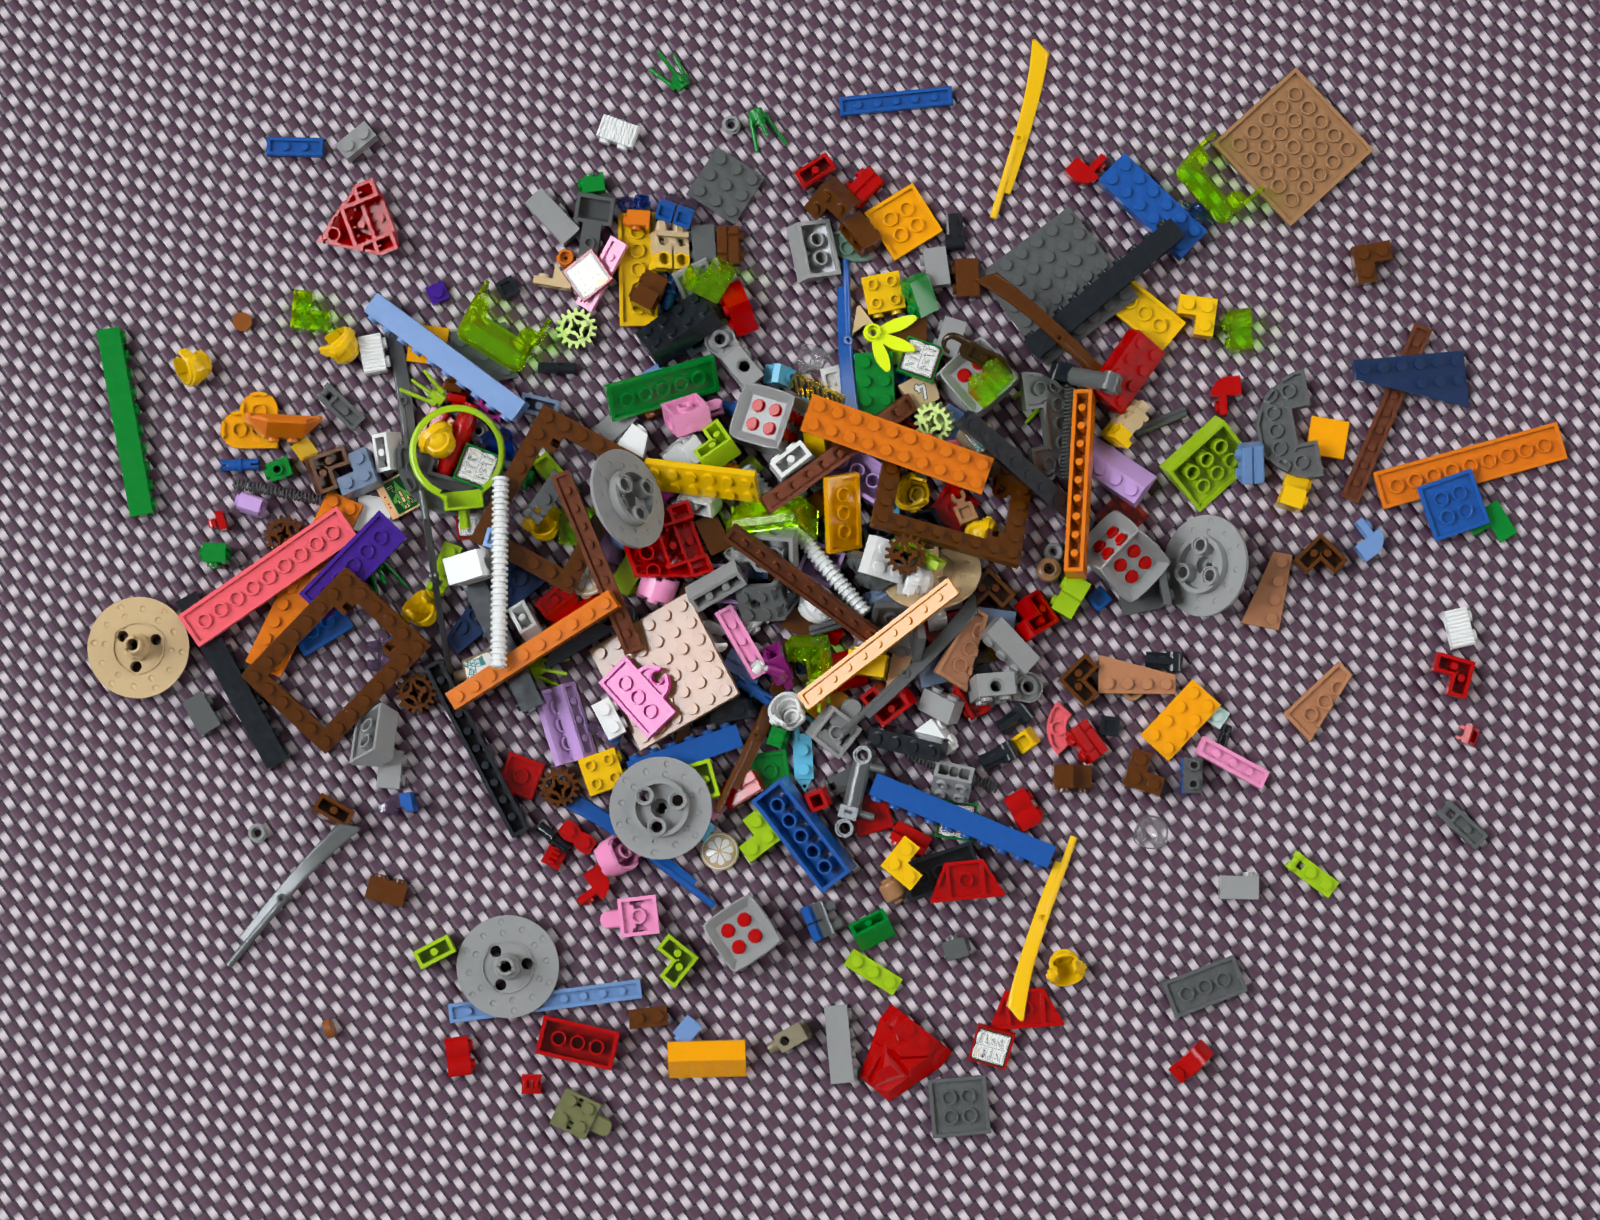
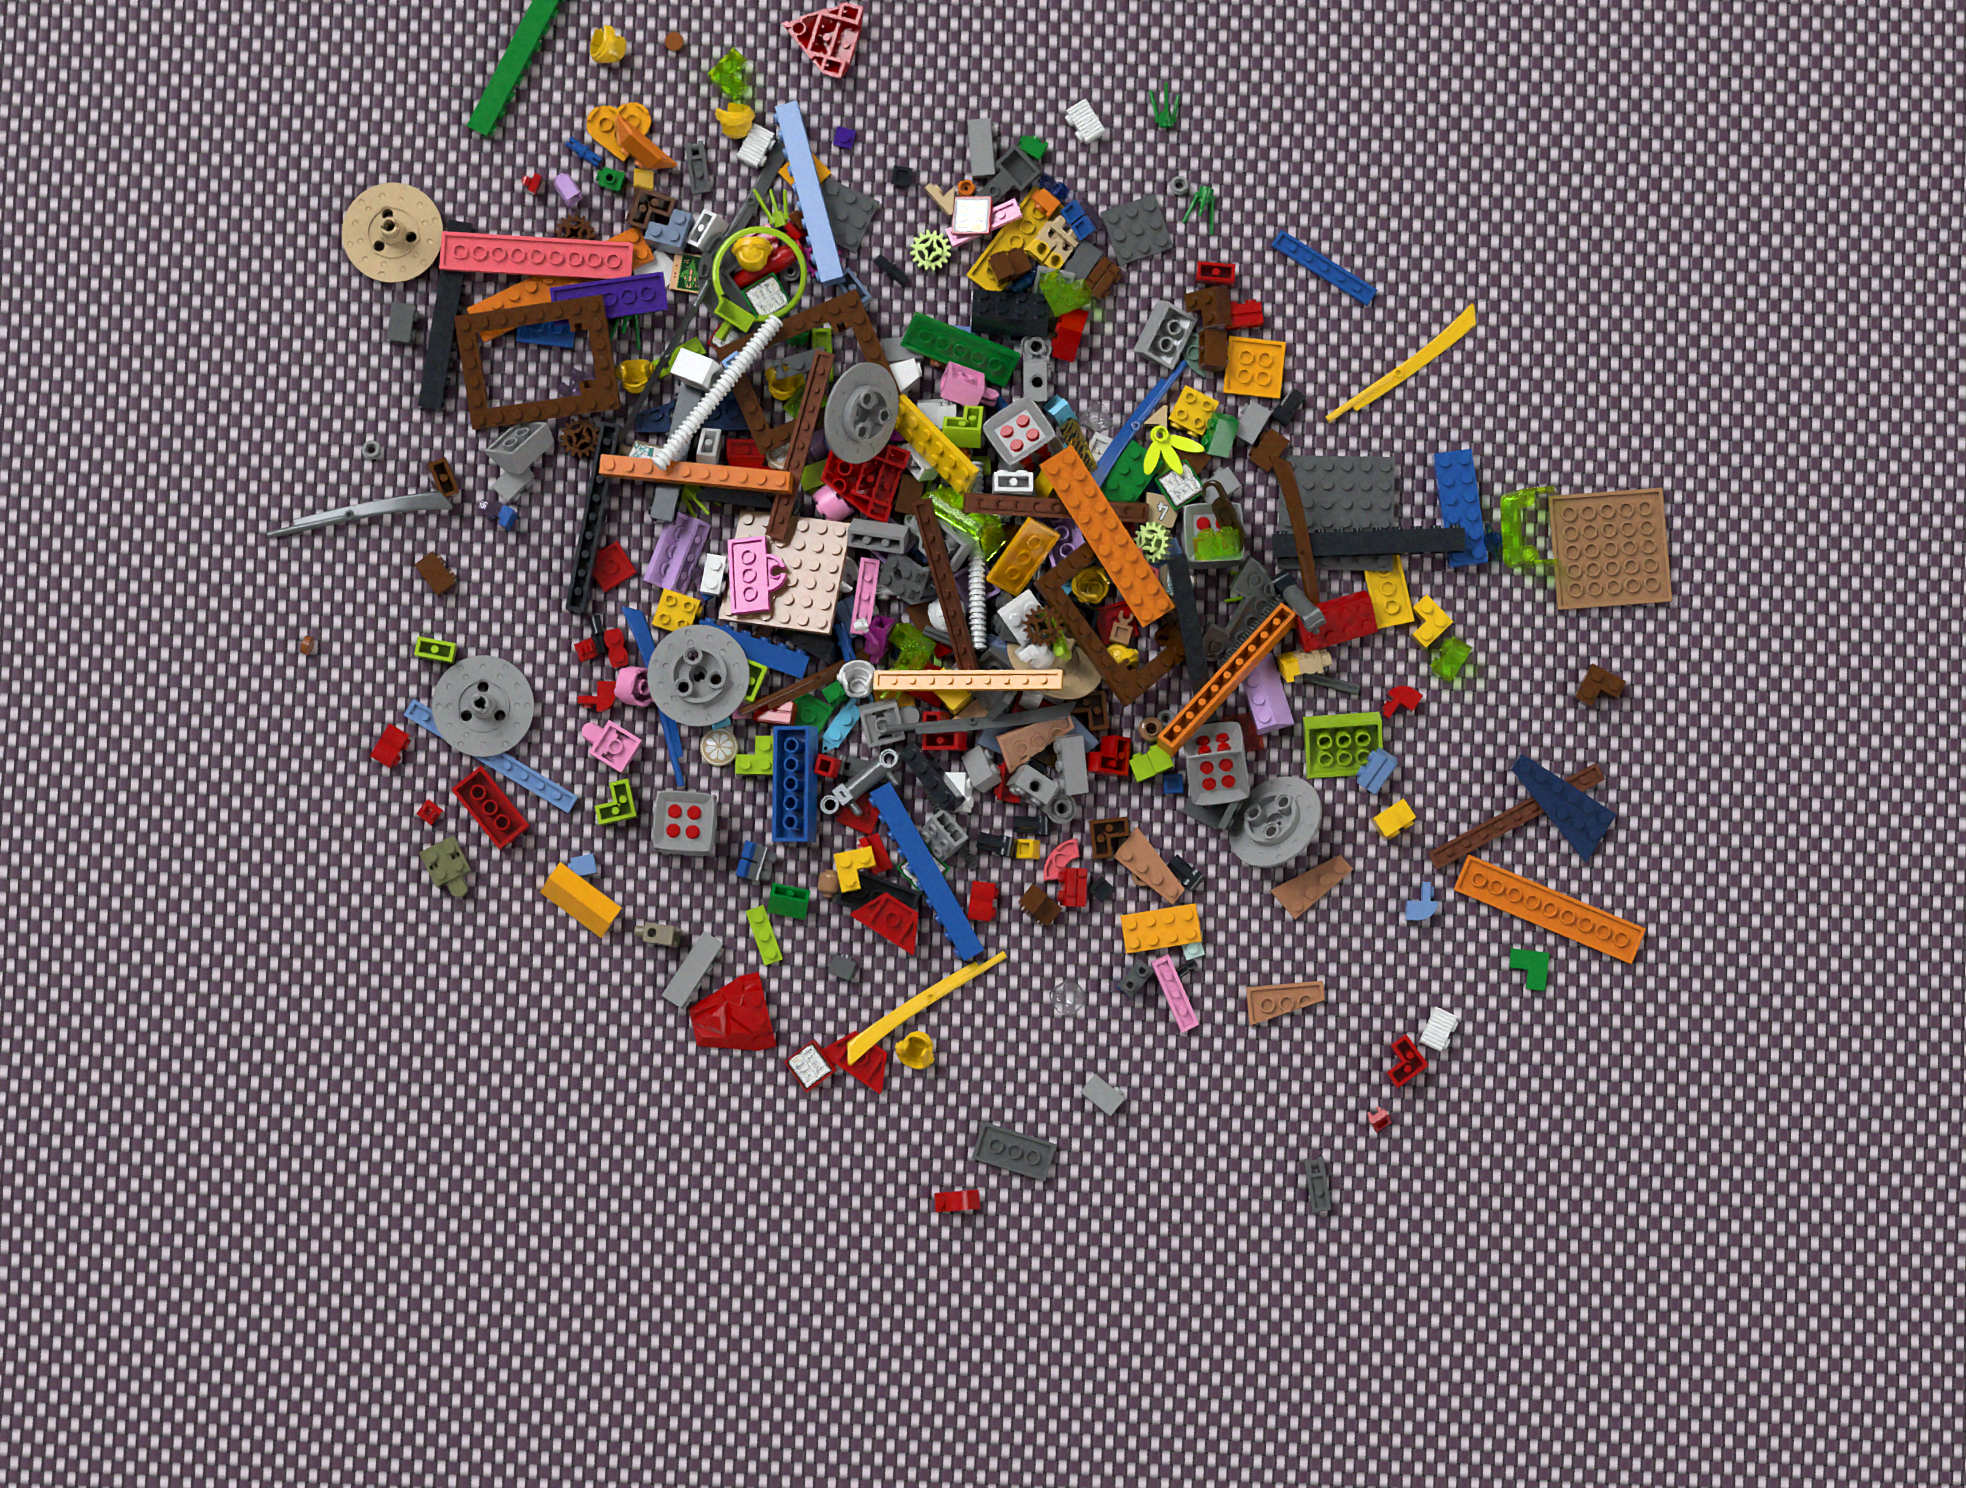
camera: 30 degrees right, 0 degrees up
green brick [199,543,231,569] -> none
dark grey piece [232,478,325,506] -> none
clear neon green windscreen [457,280,551,372] -> none
clear blue plate [478,428,514,461] -> none
reddish brown gear [538,766,580,808] -> none
reddish brown brick [628,1005,669,1029] -> none
dark grey plate [927,1075,991,1139] -> none
red brick [1063,153,1107,187] -> none
reddish brown brick [1121,748,1165,797] -> none
dark grey plate [1256,369,1325,479] -> none
lime plate [1285,851,1339,898] -> none
reddish brown brick [1291,533,1348,576] -> none
light orange tile [1307,416,1350,460] -> none
blue plate [1416,468,1490,542] -> none

